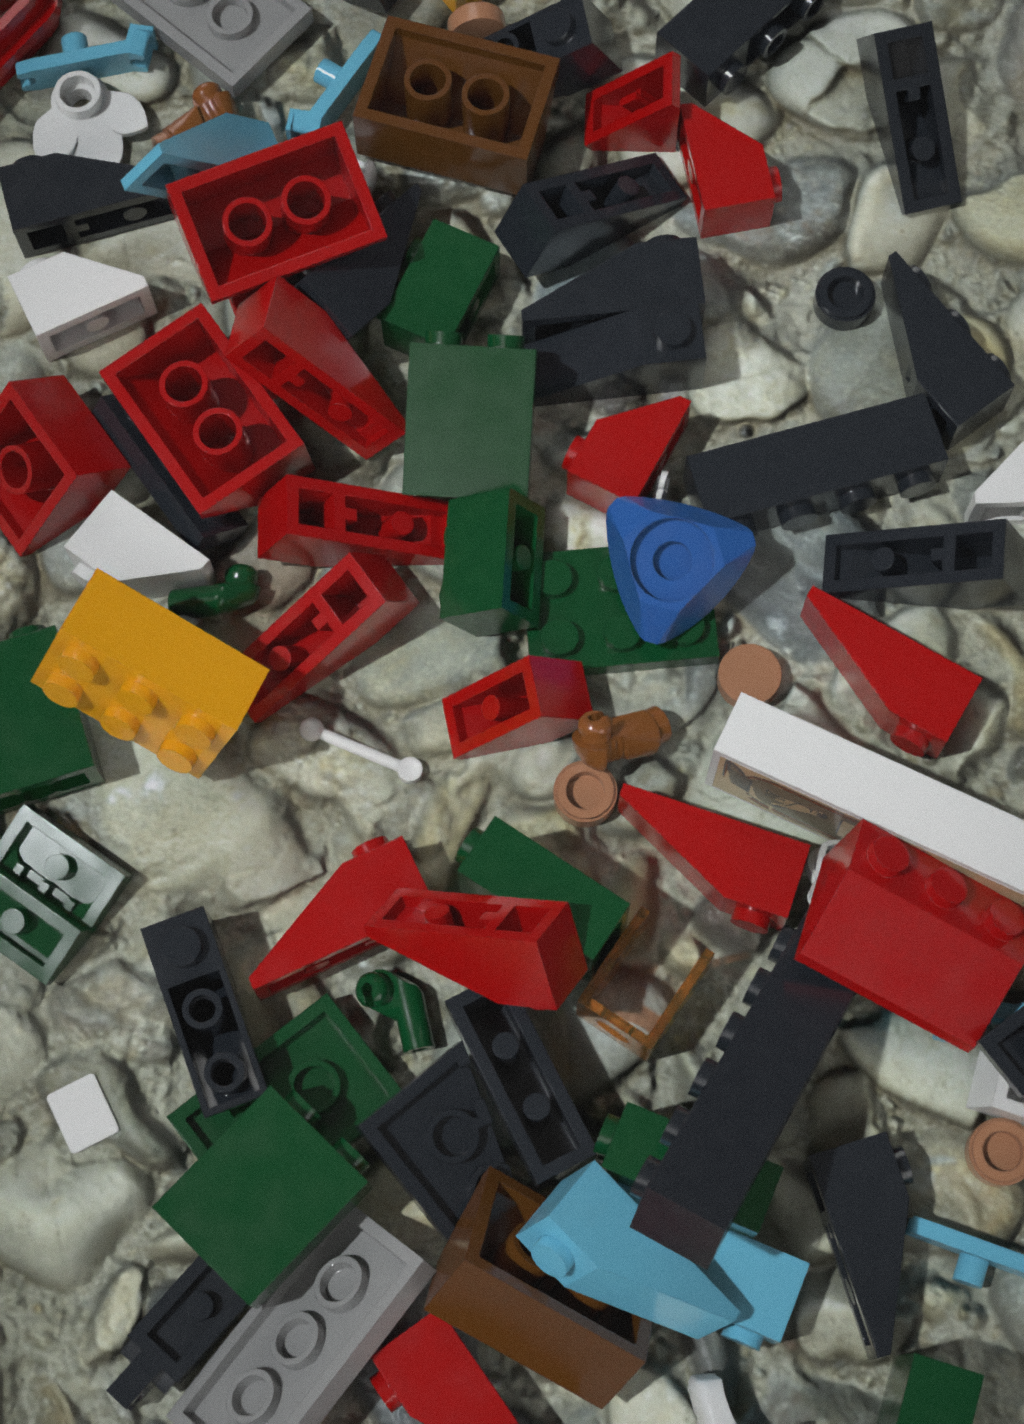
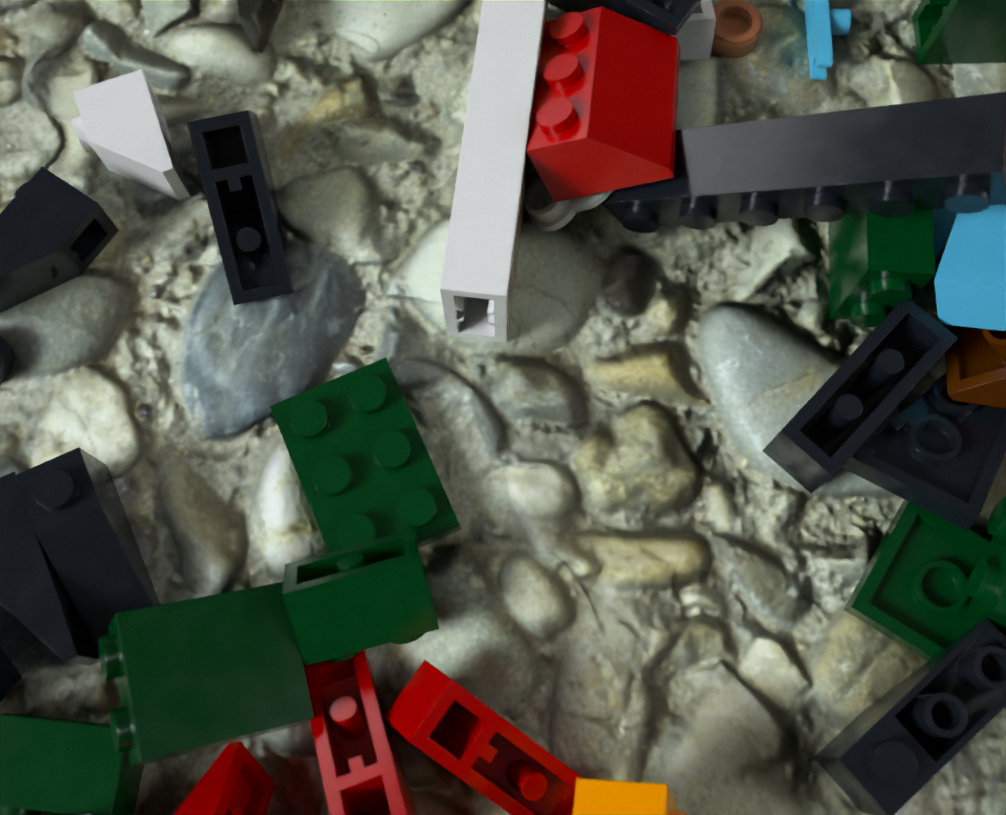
camera: 110 degrees left, 0 degrees up
red slope [248,836,428,1001] -> none
white hinge [299,717,423,784] -> none
dark green arm [355,969,435,1054] -> none
red slope [364,888,588,1010] -> none
red slope [442,655,593,760] -> none
dark green brick [455,816,630,983] -> none
nougat tile [553,761,617,828] -> none
red slope [562,396,691,514] -> none
dark orange arm [572,706,672,772] -> none
clear orange piece [576,906,715,1062] -> none
blue hat [606,470,756,645] -> none
red slope [617,783,811,934] -> none
black brick [683,392,949,538] -> none
nougat tile [717,644,782,707] -> none
red slope [800,586,983,759] -> none
black slope [802,1131,913,1360] -> none

